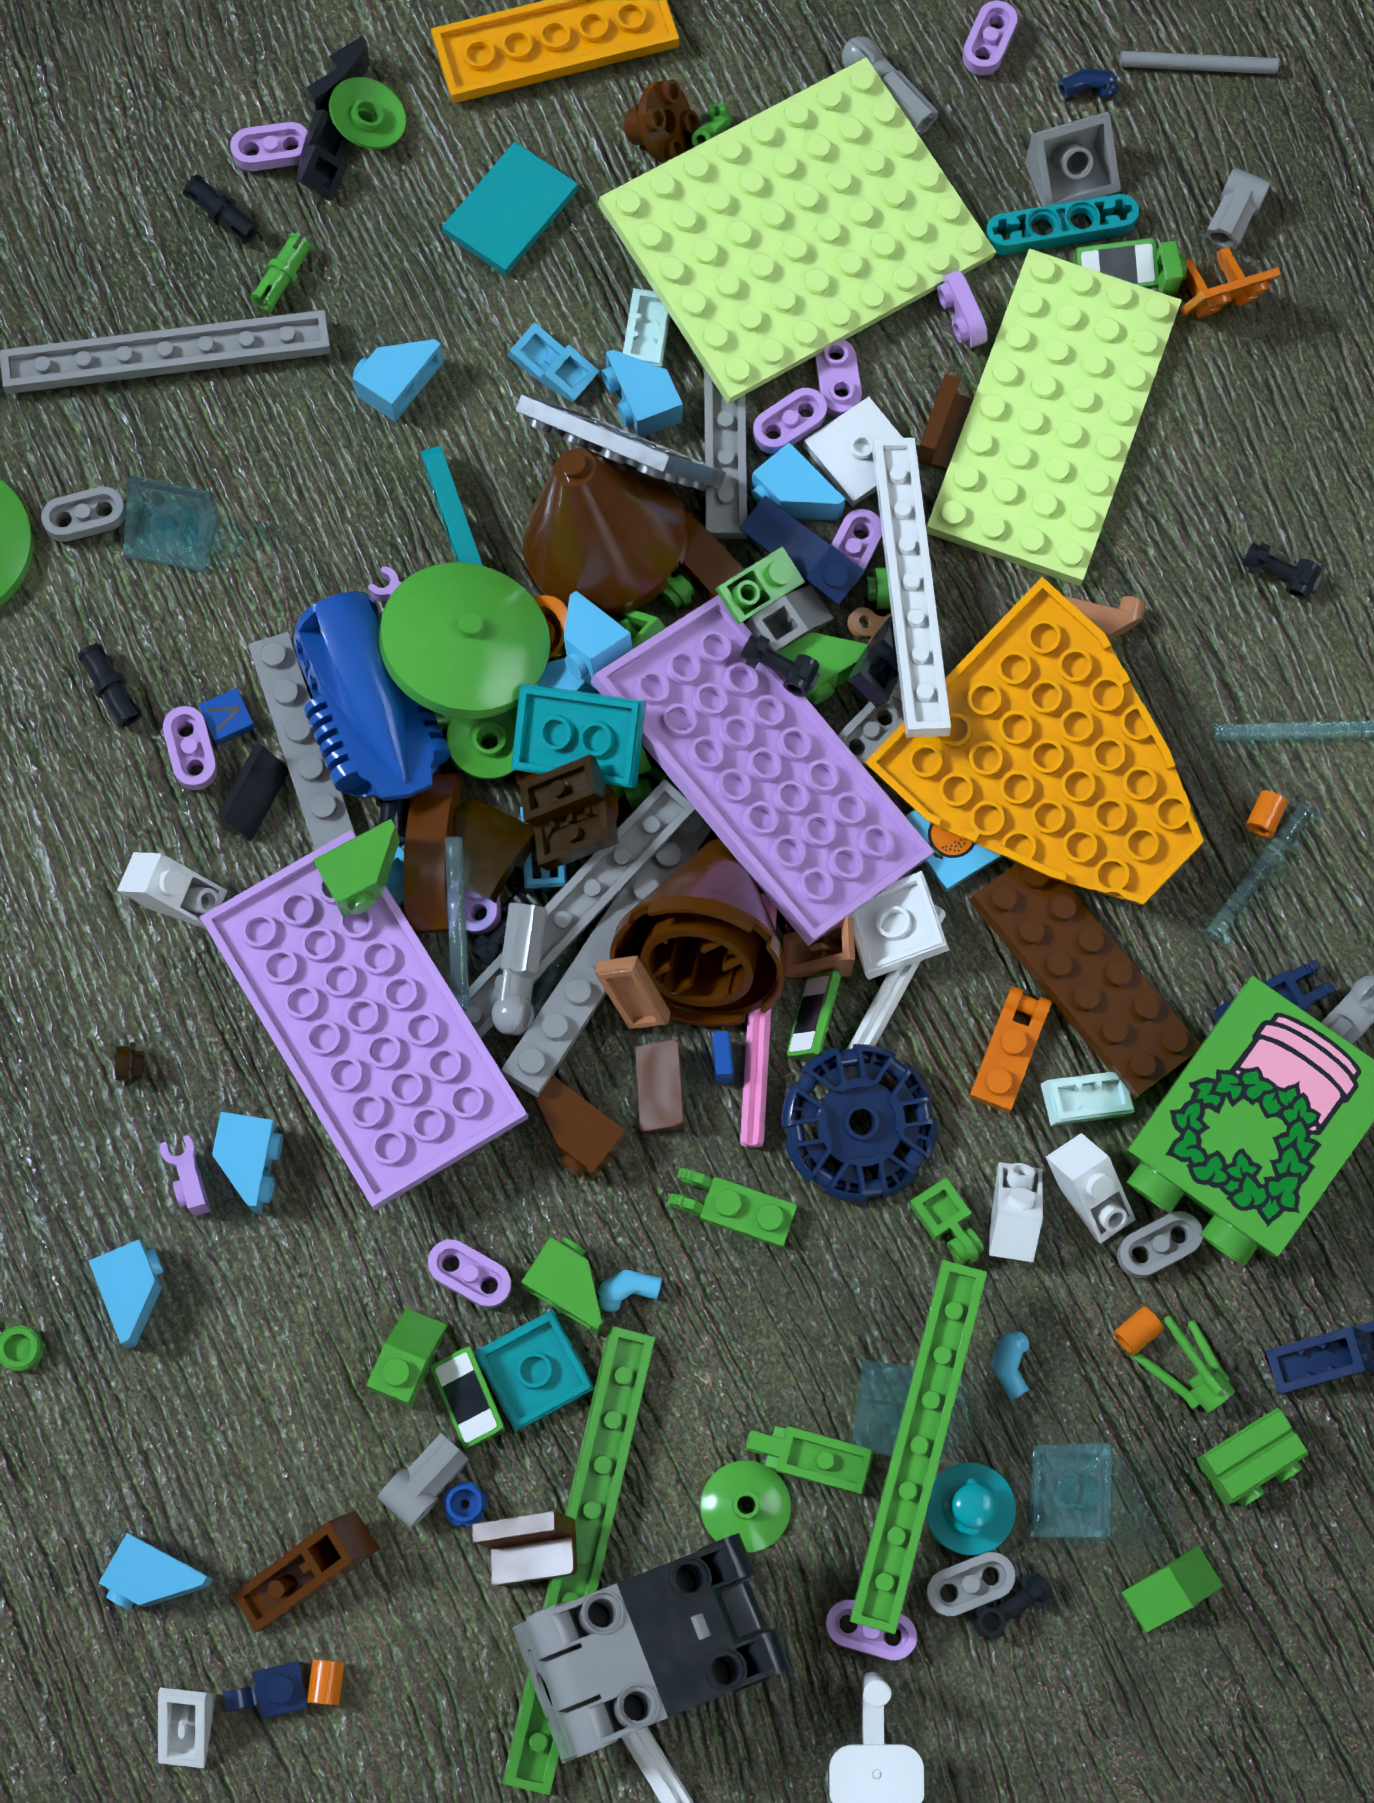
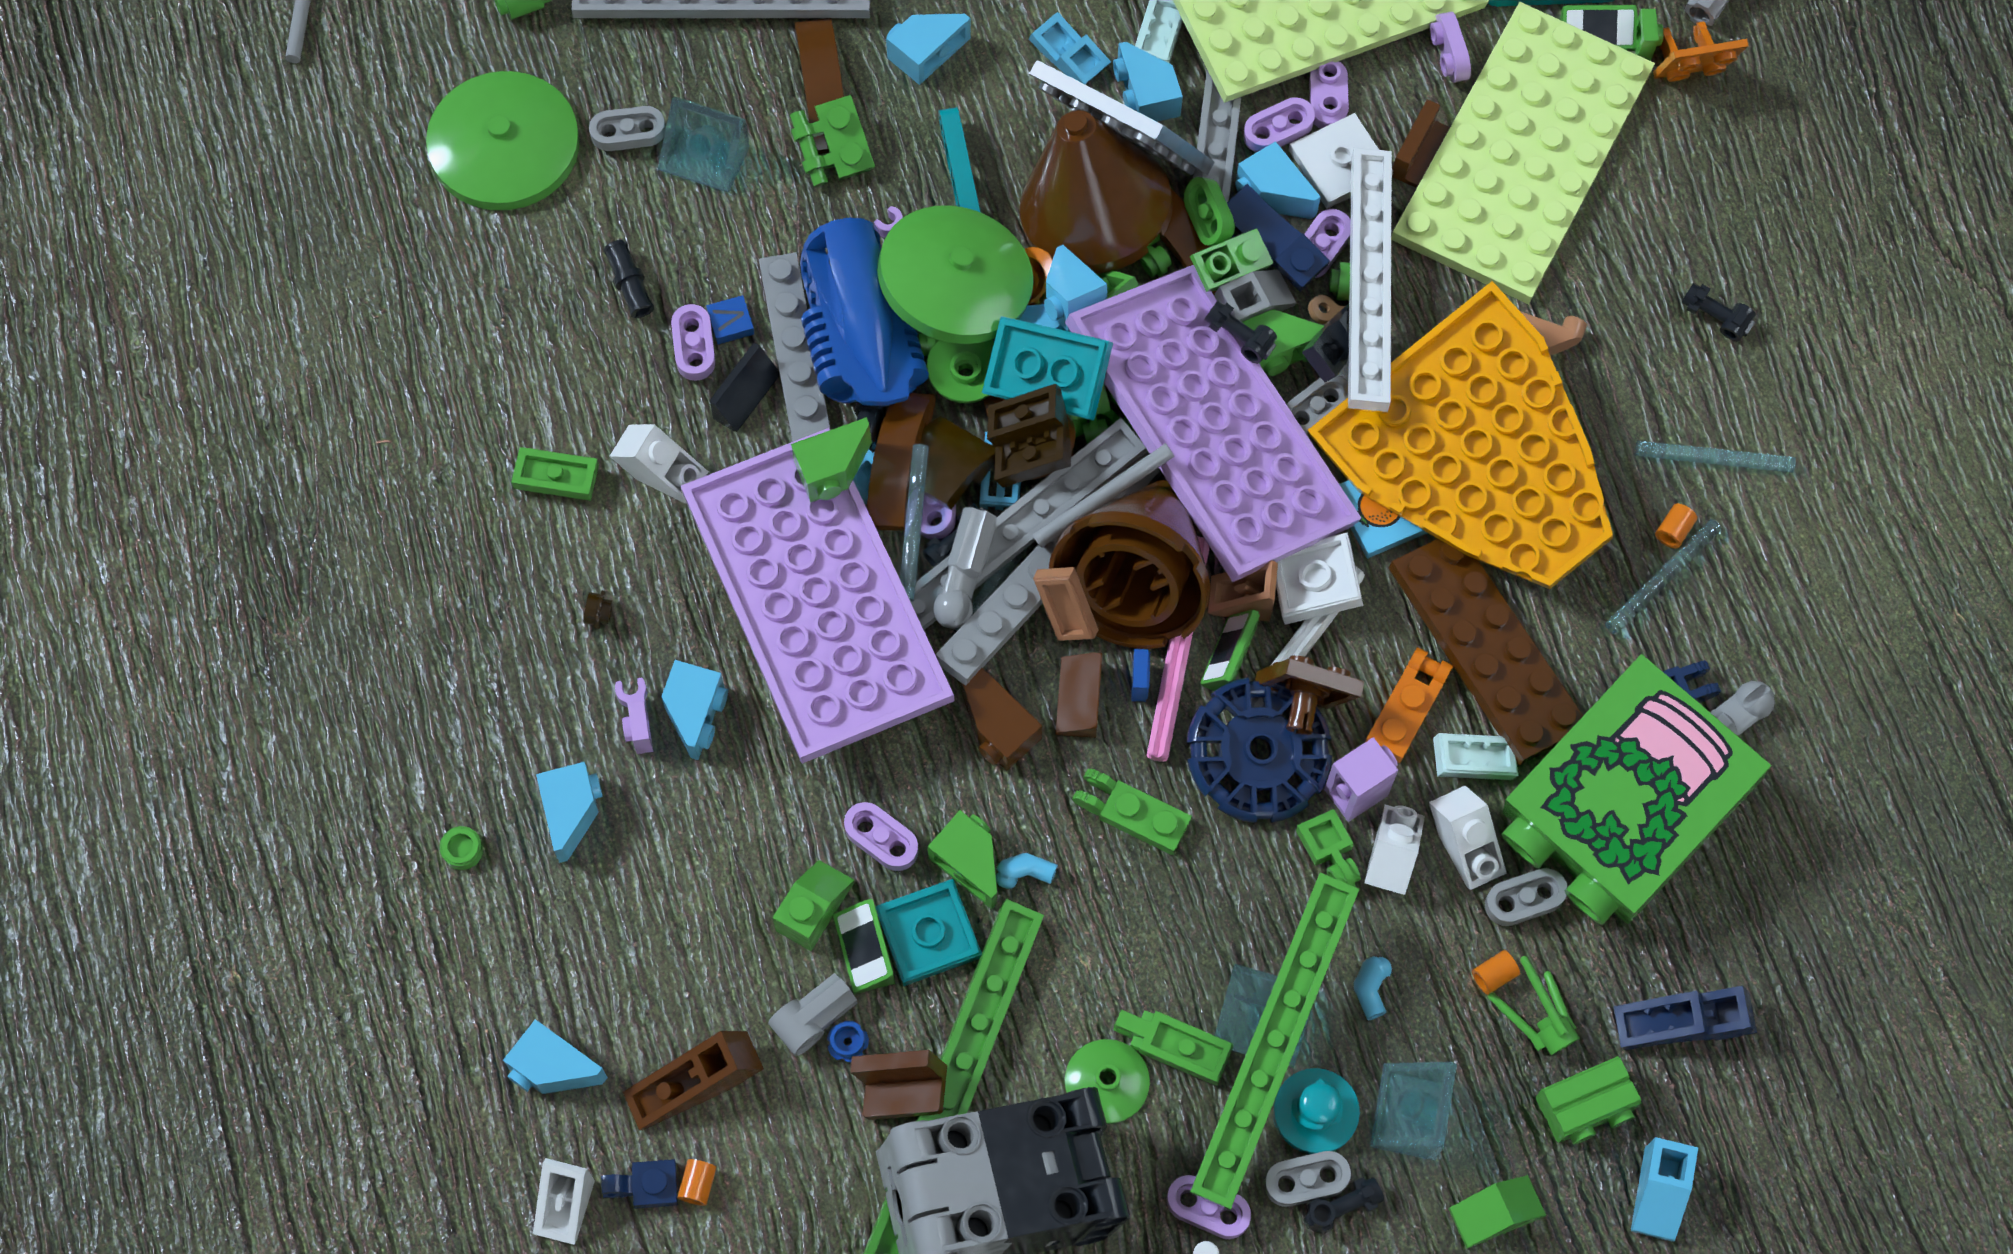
camera: 10 degrees right, 5 degrees down
none -> bright green plate [511,447,599,501]
none -> bright green plate [790,95,875,187]
none -> reddish brown slope [795,18,844,154]
none -> light grey bar [1032,443,1175,548]
none -> bright green plate [1184,177,1235,246]
none -> reddish brown plate [1255,655,1364,735]
none -> lavender brick [1324,737,1398,822]
none -> medium azure slope [1631,1137,1698,1242]

